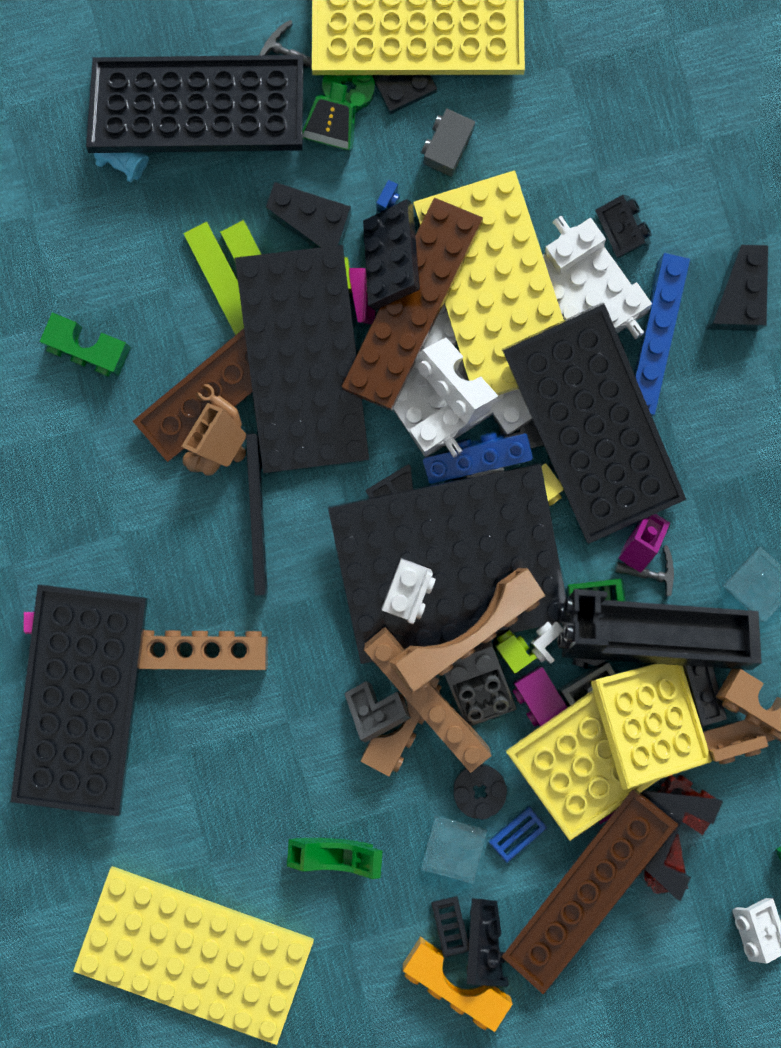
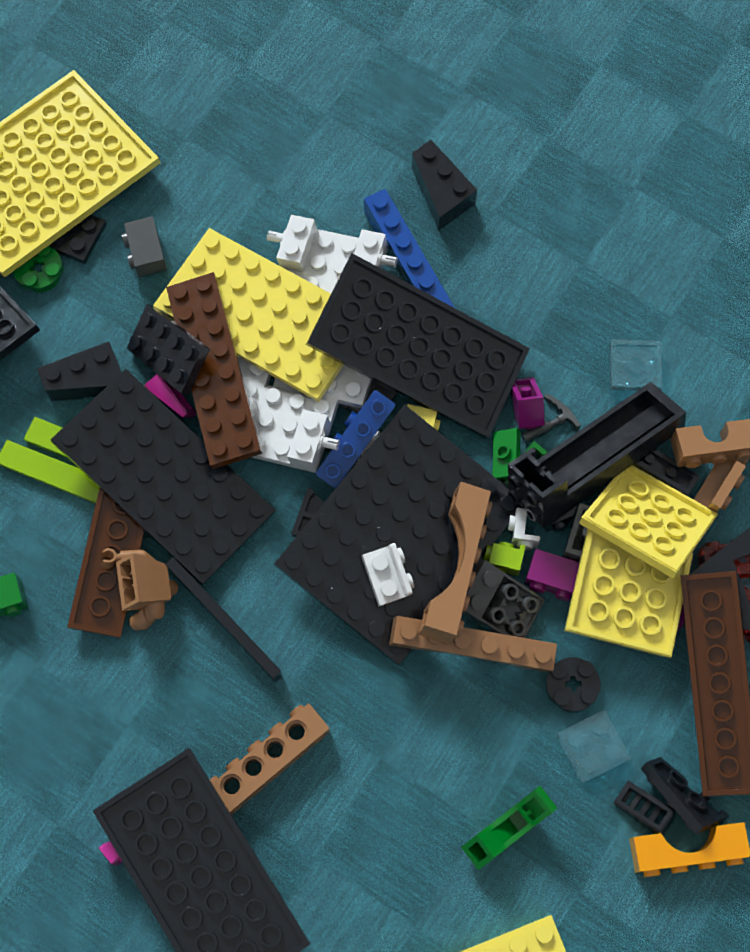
camera: 40 degrees left, 15 degrees down
torso [303,82,356,151] -> none
dark grey plate [344,681,411,743] -> none
medium nougat arch [361,676,441,776] -> none
blue plate [376,180,400,212] -> none
white arch [415,338,498,425] -> none
blue tile [489,806,547,863] -> none
black bracket [595,195,651,258] -> none
none -> green plate [492,428,521,481]

